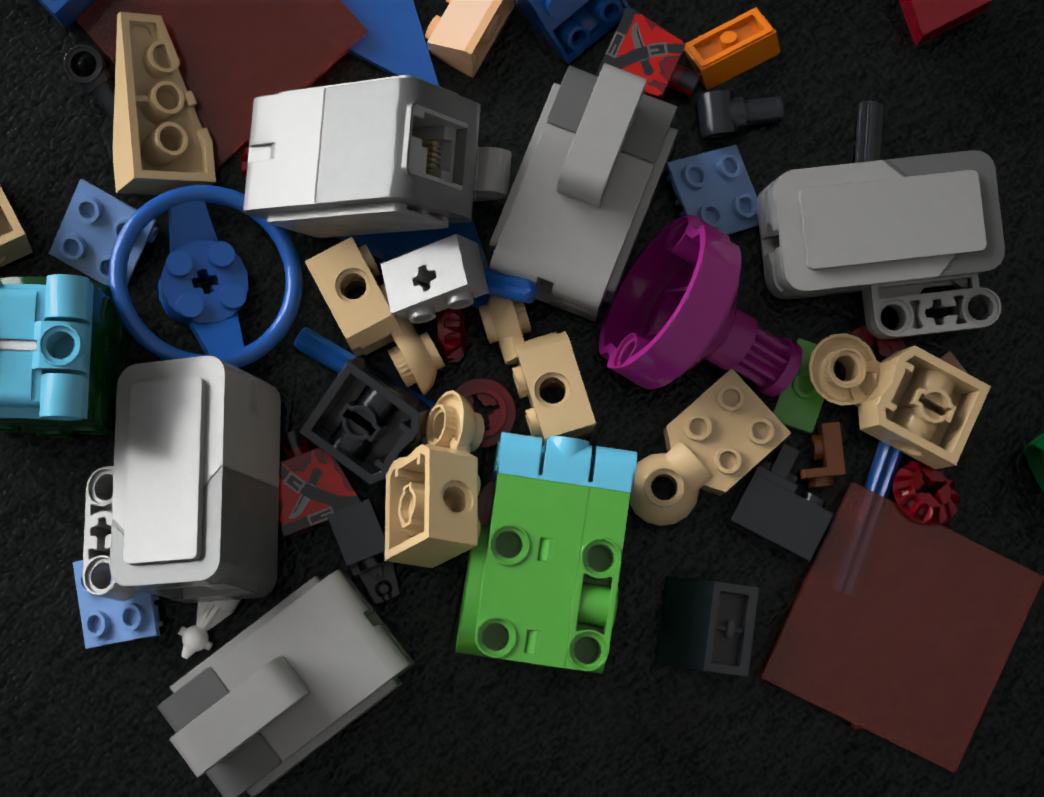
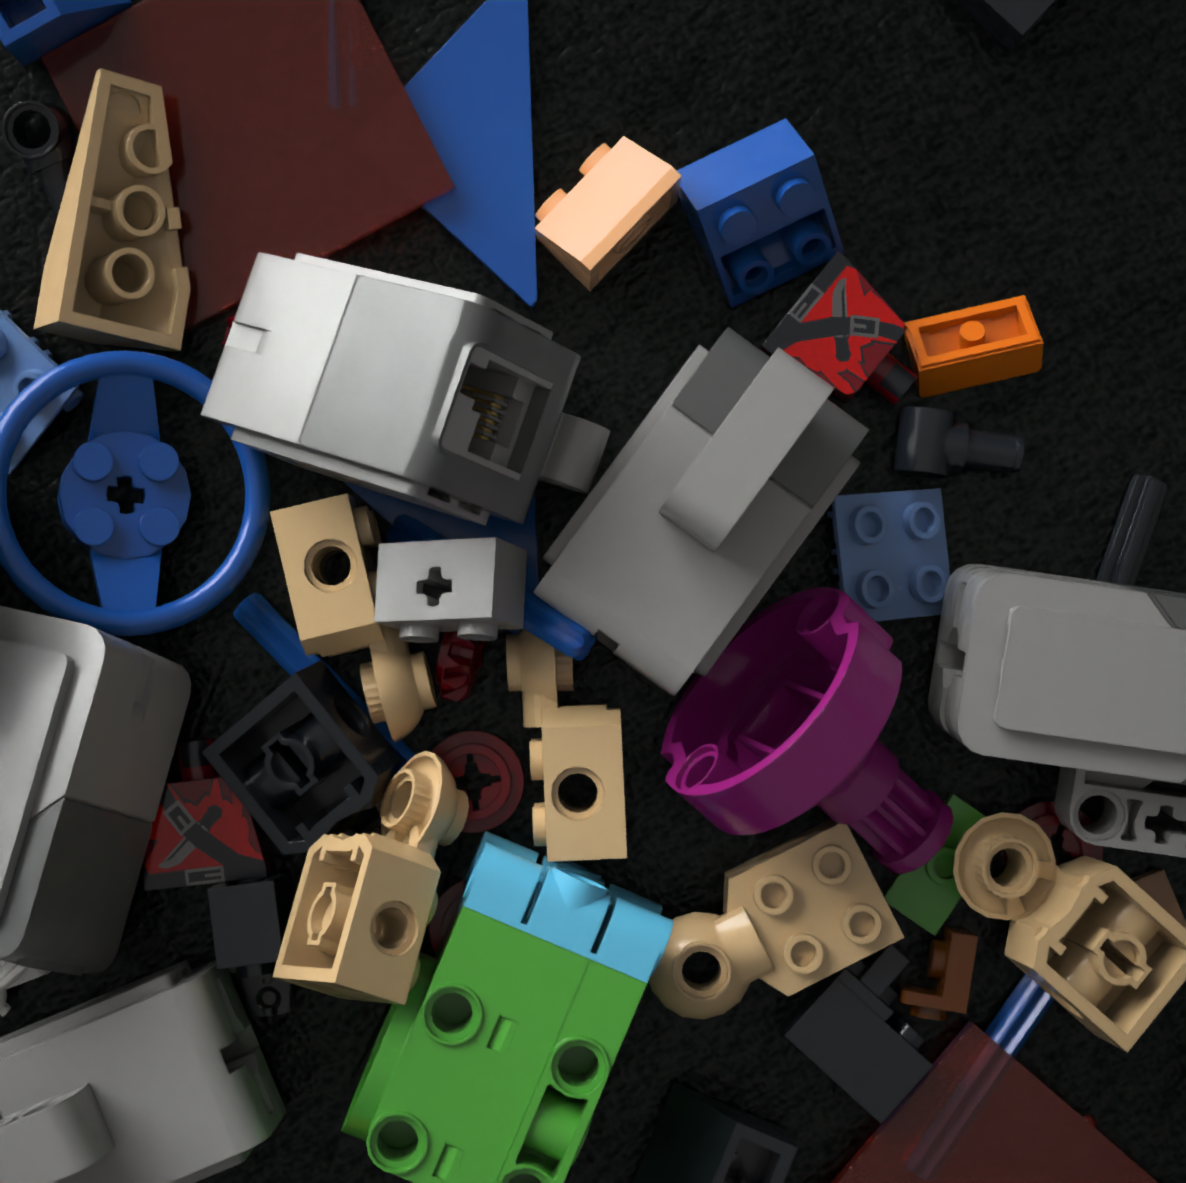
camera: 15 degrees right, 5 degrees up
dark red gear [893,460,962,526] -> none

